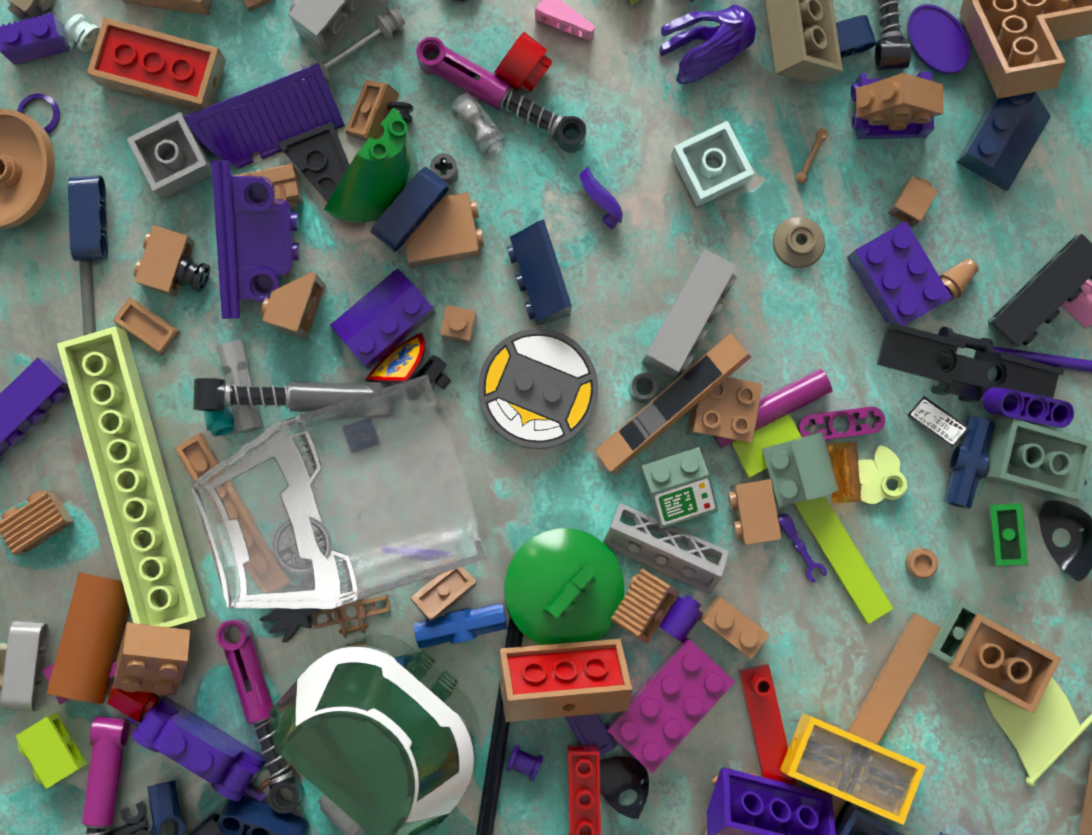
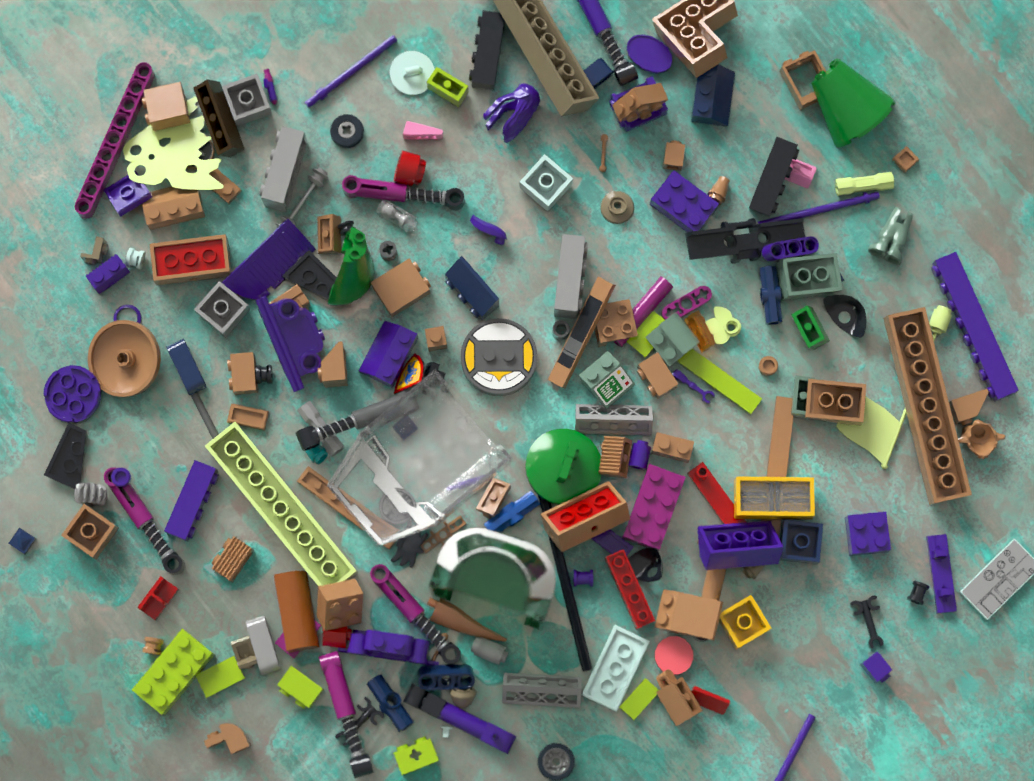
camera: 20 degrees left, 5 degrees down
dark blue beam [371,166,450,252] -> none
sticker [907,396,970,448] -> none

